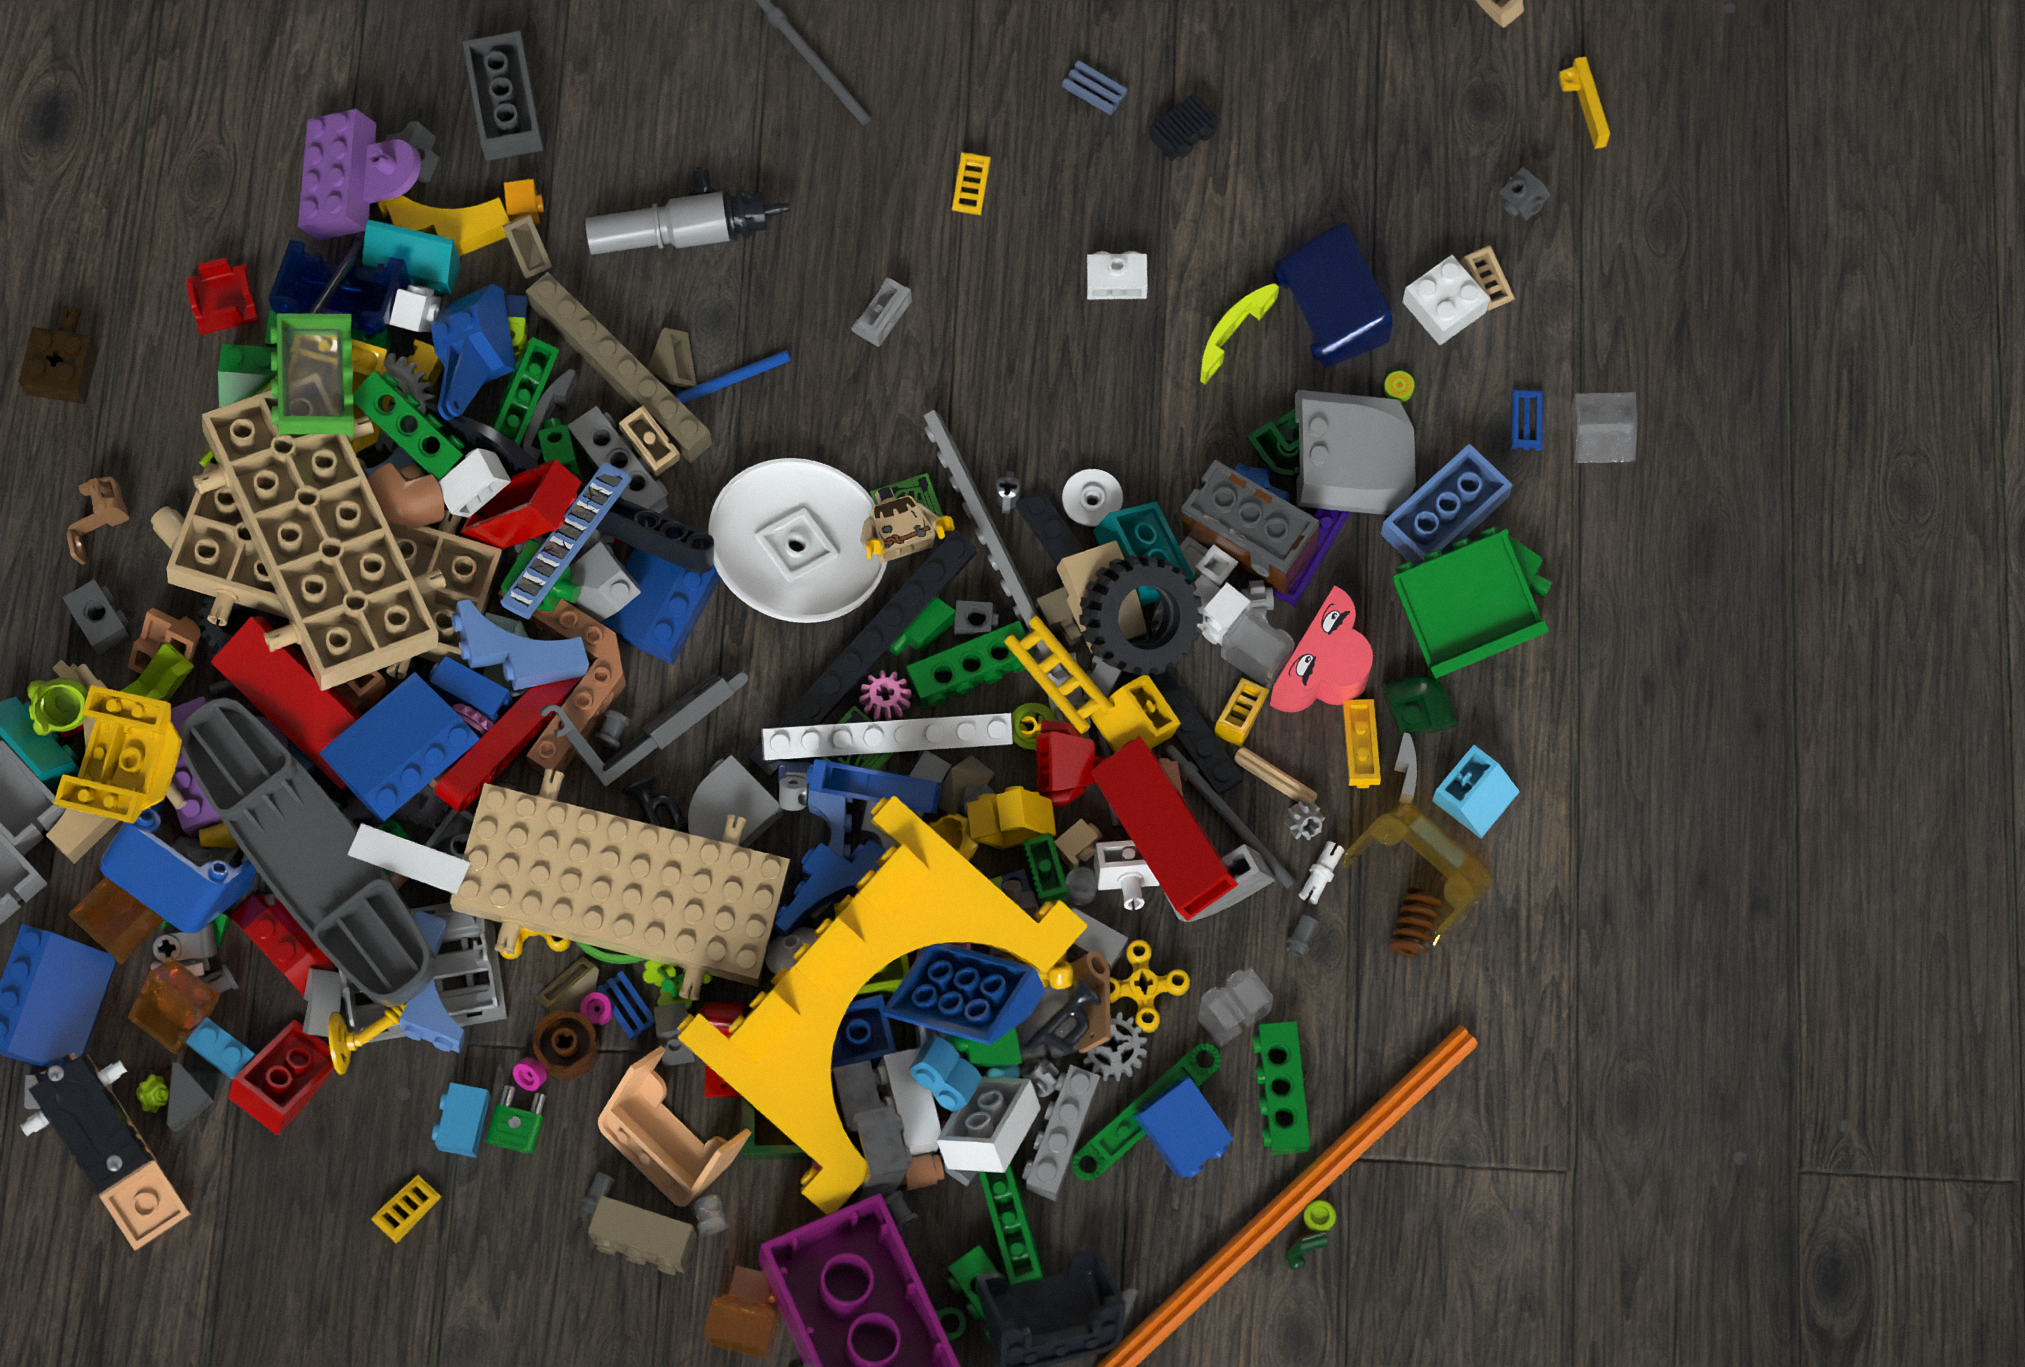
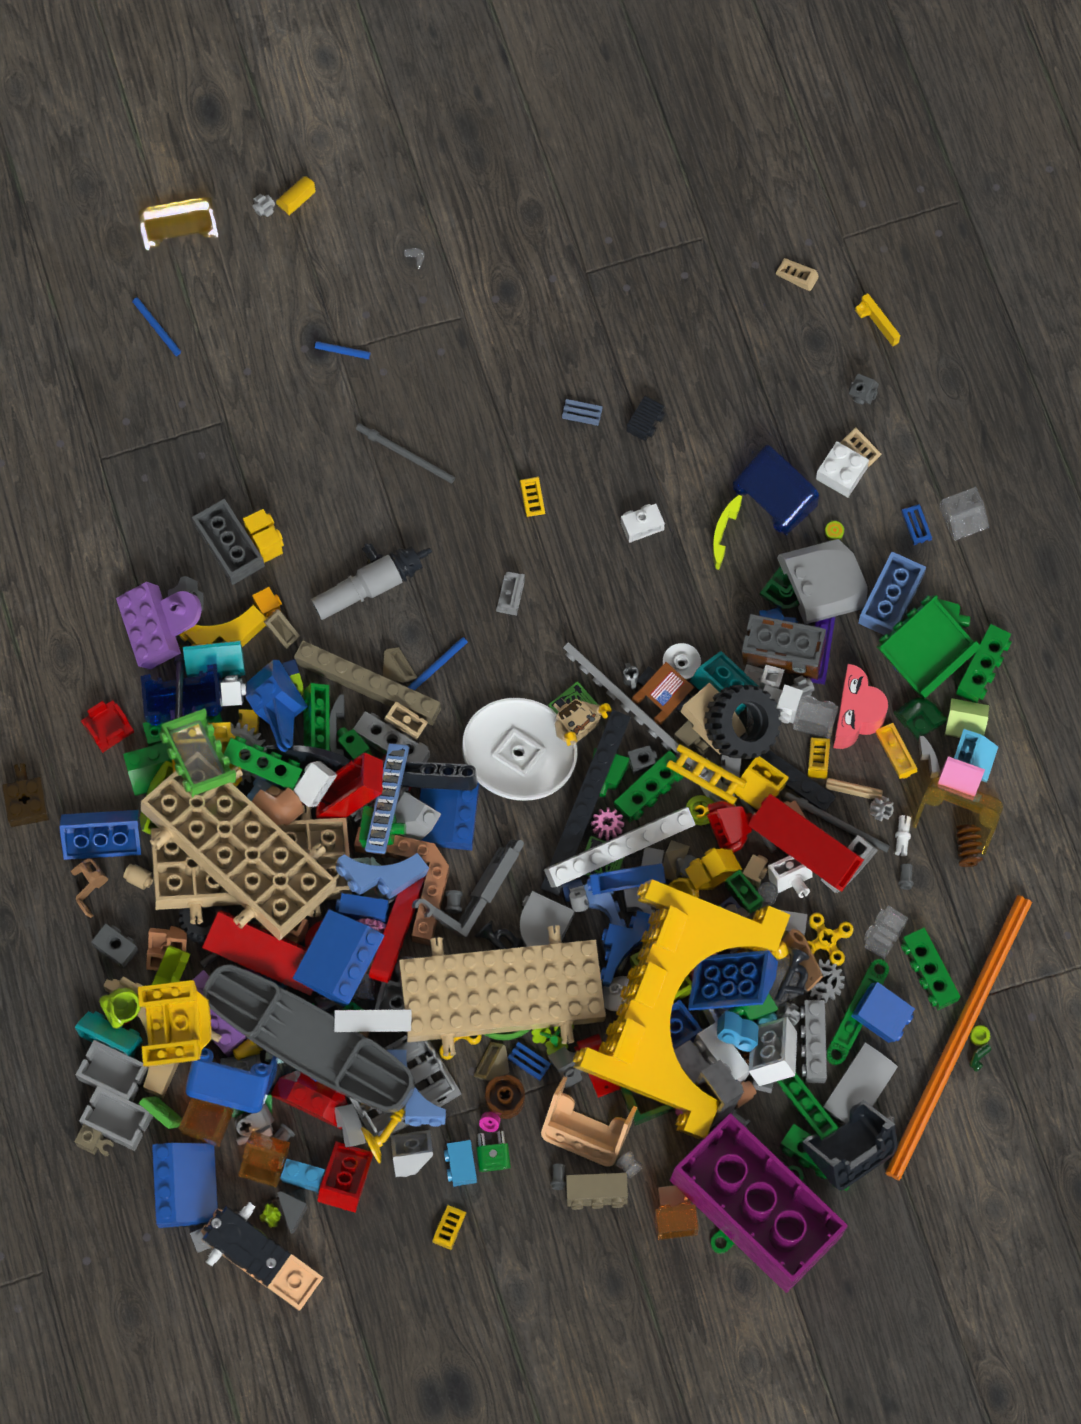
camera: 20 degrees left, 0 degrees up
dark pink tile [580,993,614,1026] -> none
none -> blue slope [59,810,141,860]
none -> bright green tile [139,1096,185,1129]
none -> yellow piece [243,509,284,563]
none -> light grey slope [391,1130,433,1177]
none -> dark orange flag [632,662,694,725]
none -> light grey slope [823,1043,898,1125]
none -> bright pink slope [938,757,985,797]
none -> yellowish green slope [945,698,989,738]
none -> green brick [956,624,1012,703]

